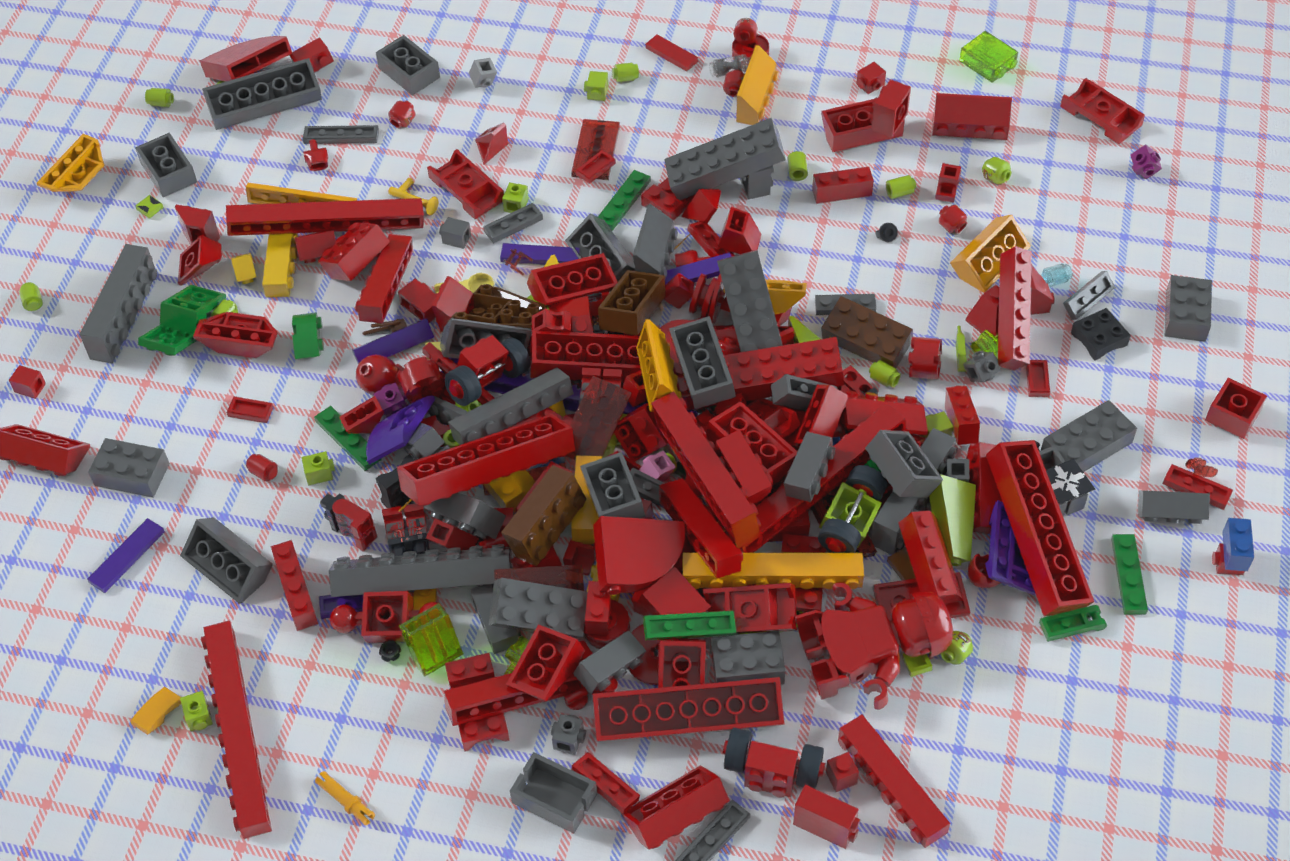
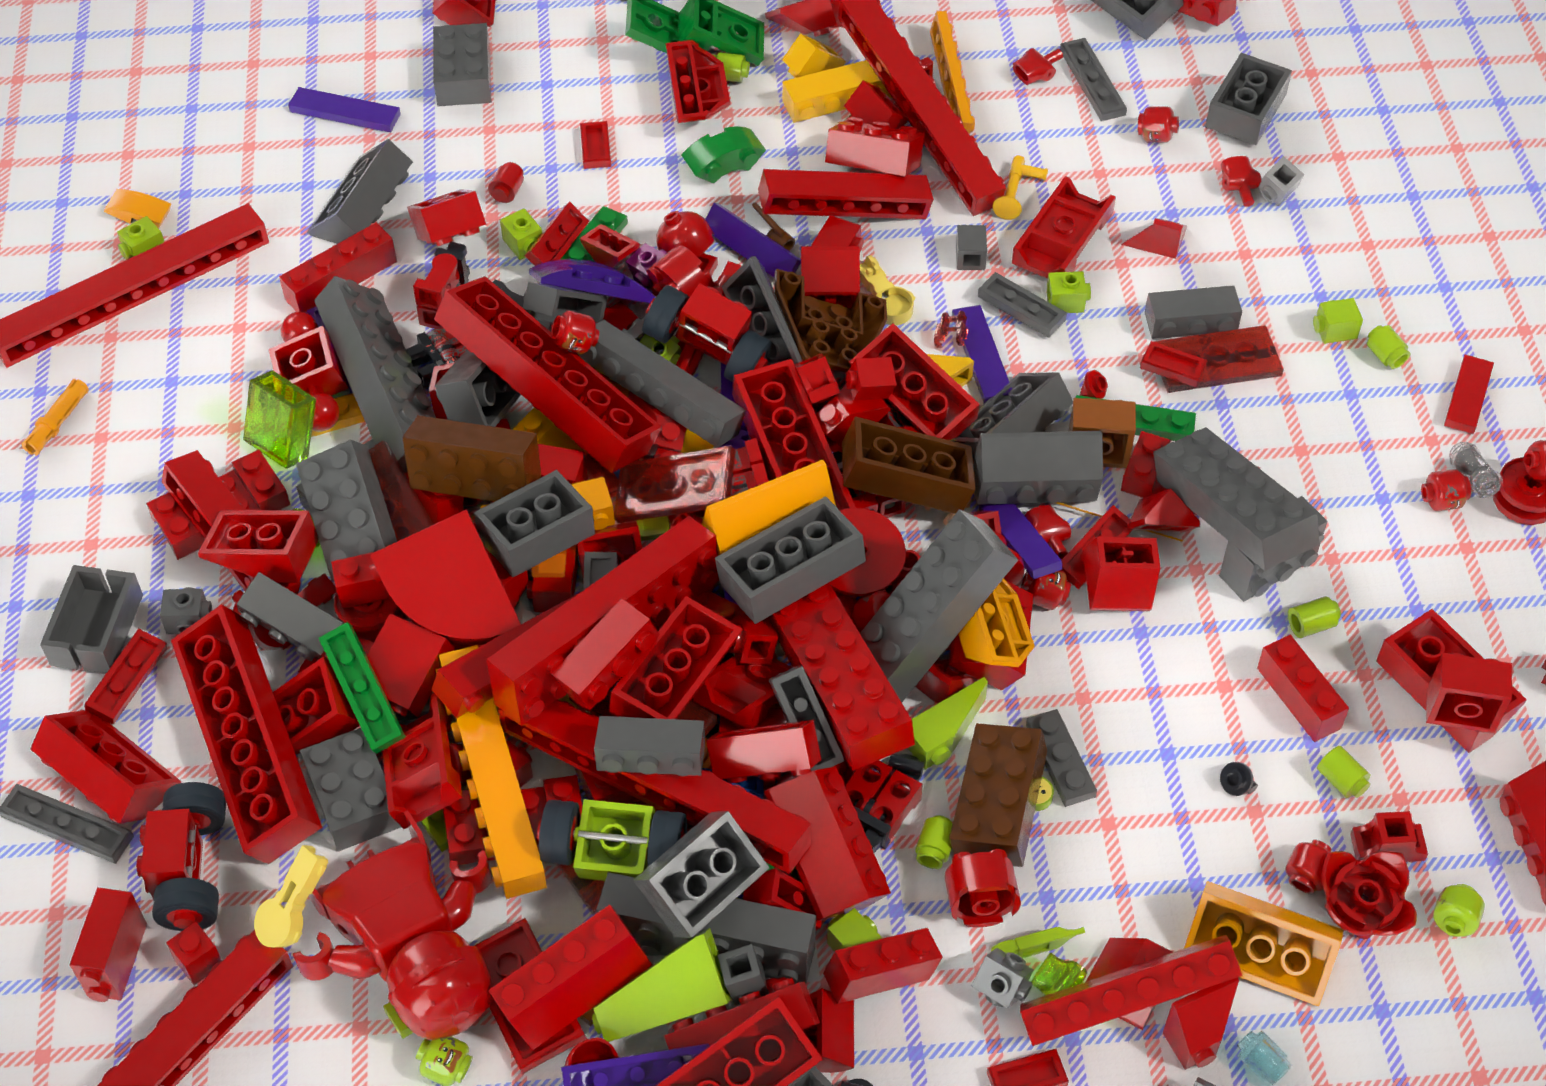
camera: 70 degrees right, 0 degrees up
light orange slope [736,45,779,125] -> none
none -> light yellow piece [254,845,328,947]
none -> red brick [407,189,486,246]
none -> red plate [524,201,589,266]
none -> red head [551,310,599,354]
none -> red brick [846,357,897,400]
none -> dark orange brick [1068,398,1136,469]
none -> red plate [1079,370,1108,399]
none -> dark grey brick [1144,285,1242,339]
none -> red piece [1220,156,1261,207]
none -> red brick [1321,851,1417,939]

